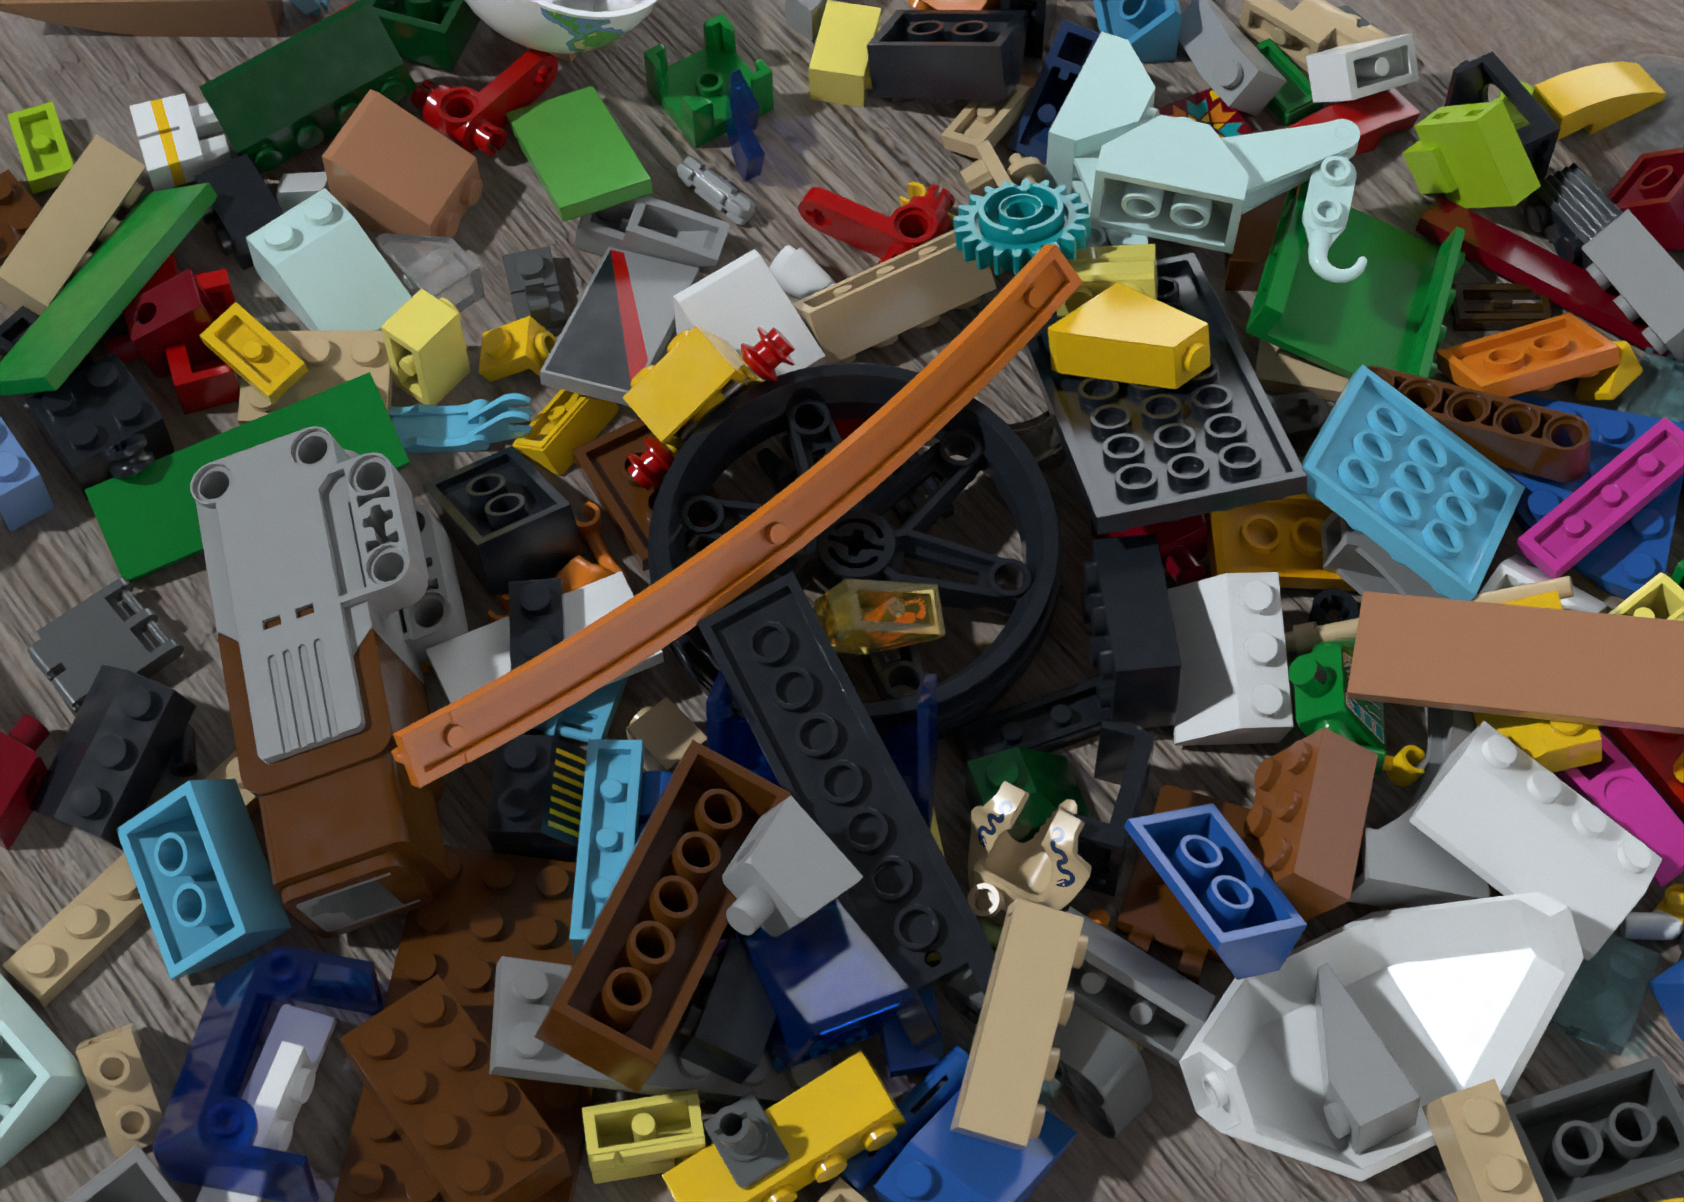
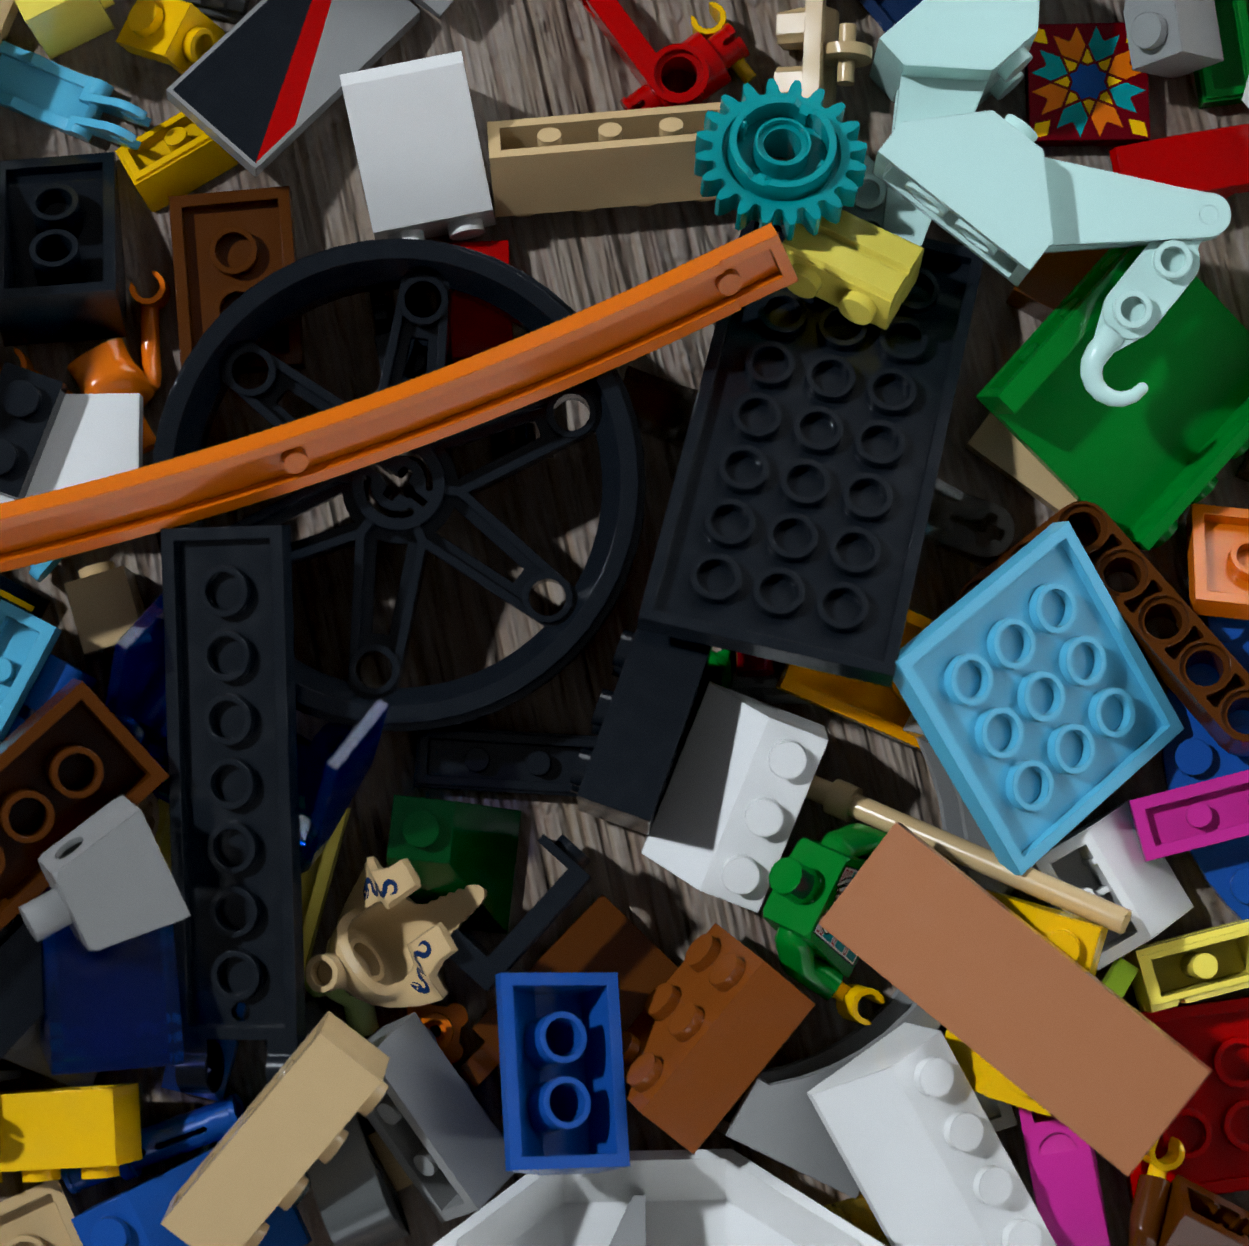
camera: 25 degrees right, 25 degrees up
yellow brick [622,326,795,491] -> none
white cone [769,245,836,299] -> none
clear yellow slope [814,579,945,654] -> none
yellow slope [1048,282,1211,389] -> none
black bush [1308,588,1359,626] -> none

